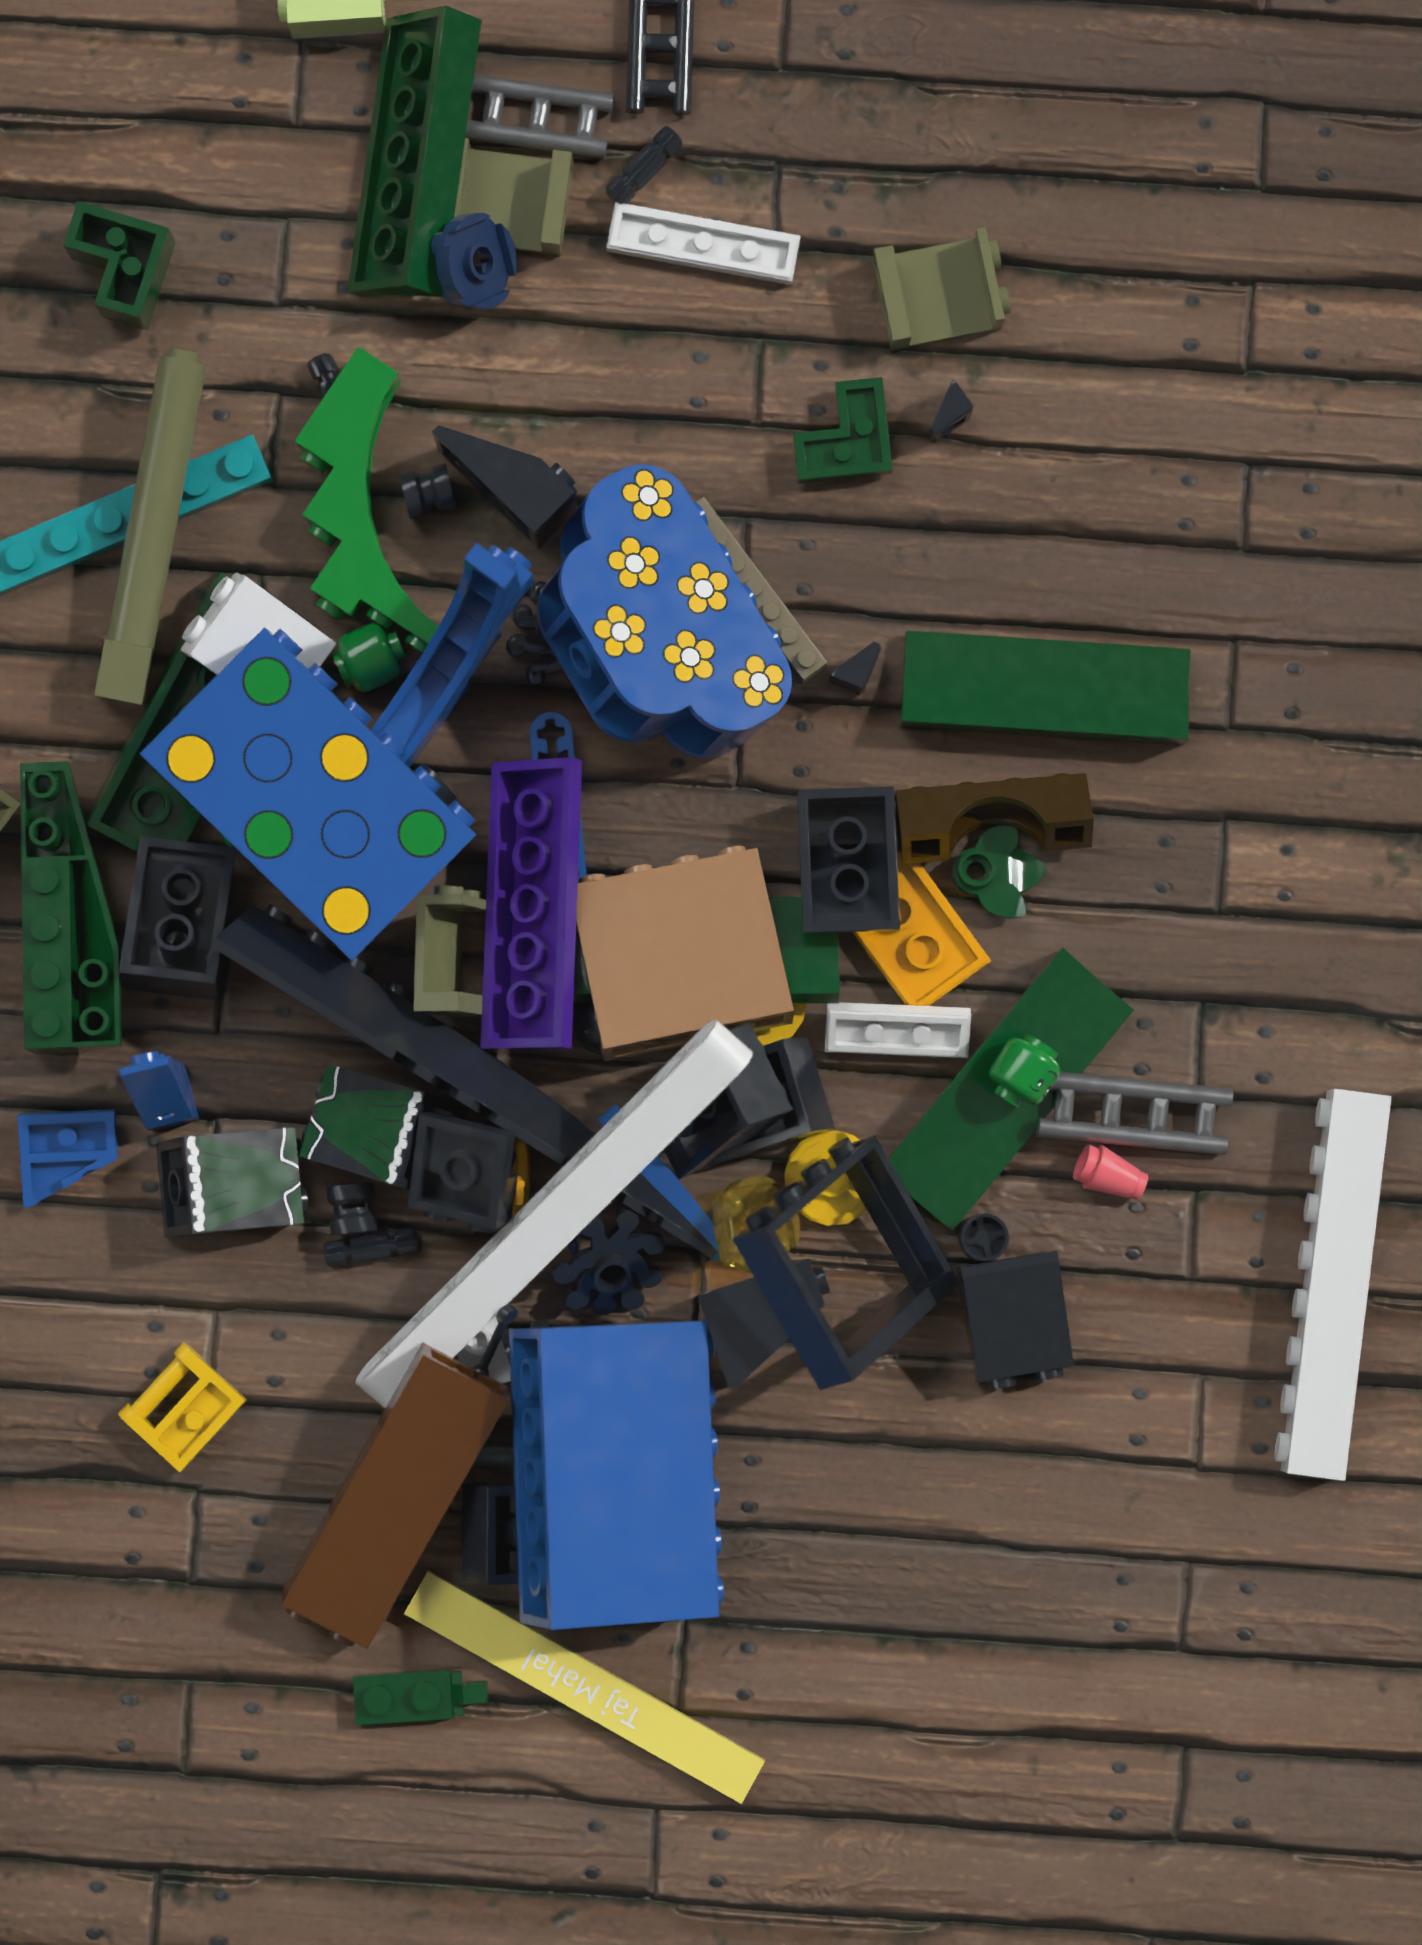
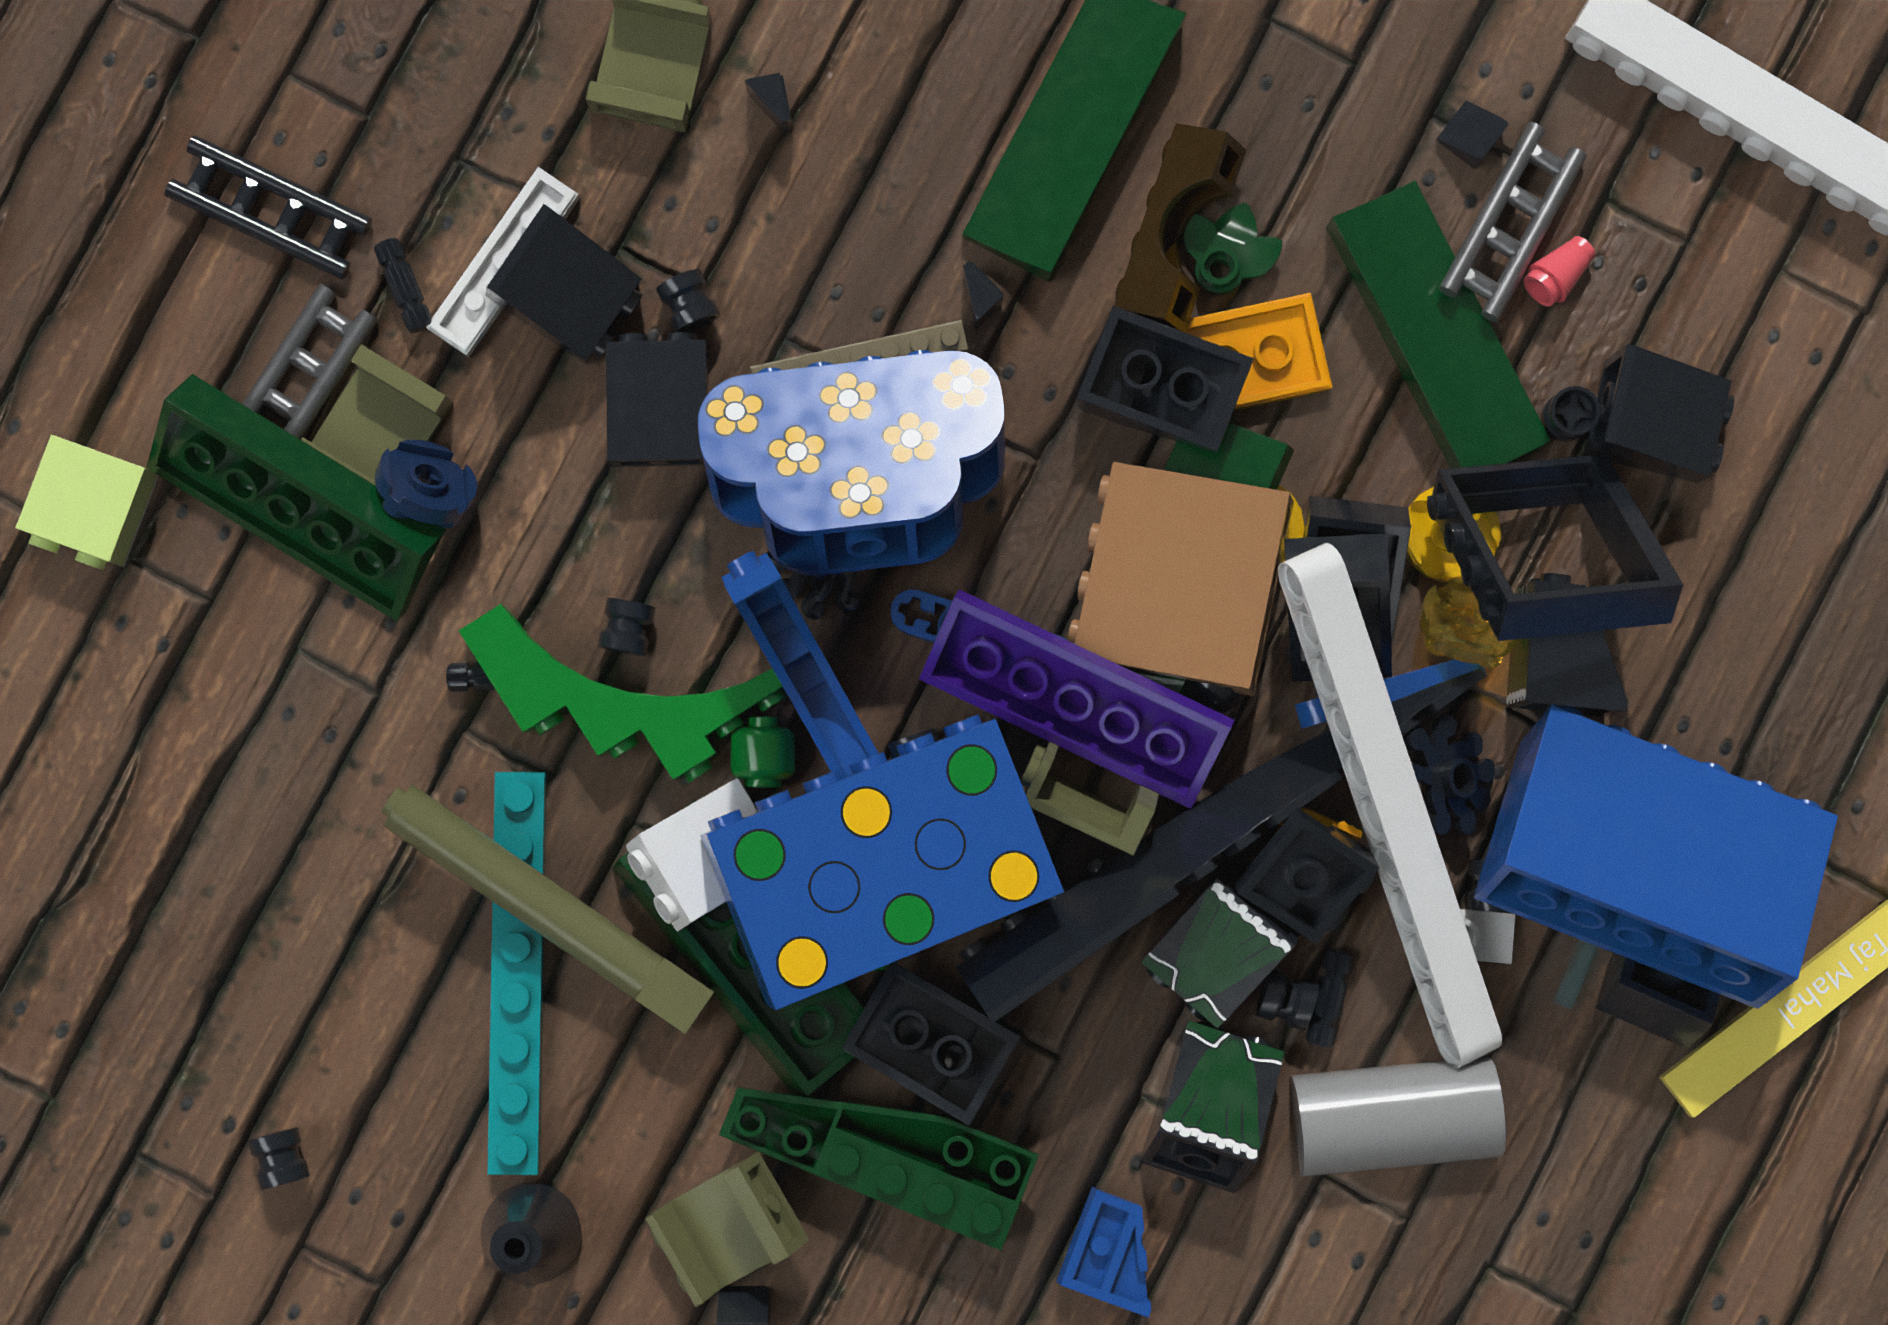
camera: 70 degrees left, 0 degrees up
dark green brick [63,201,176,331] -> none
yellow plate [118,1342,247,1472] -> none
blue slope [119,1051,199,1131] -> none
reddish brown brick [281,1342,509,1649] -> none
dark green hinge [353,1668,489,1725] -> none
black slope [432,425,578,549] -> none
black hinge [473,1304,518,1377] -> none
dark green plate [793,377,893,483] -> none
white tile [825,1002,971,1058] -> none
green head [989,1034,1061,1109] -> none
none -> black slope [485,204,643,363]
none -> black panel [606,332,709,467]
none -> black wheel [656,269,721,333]
none -> light grey brick [1290,1056,1506,1177]
none -> black slope [1436,100,1510,169]

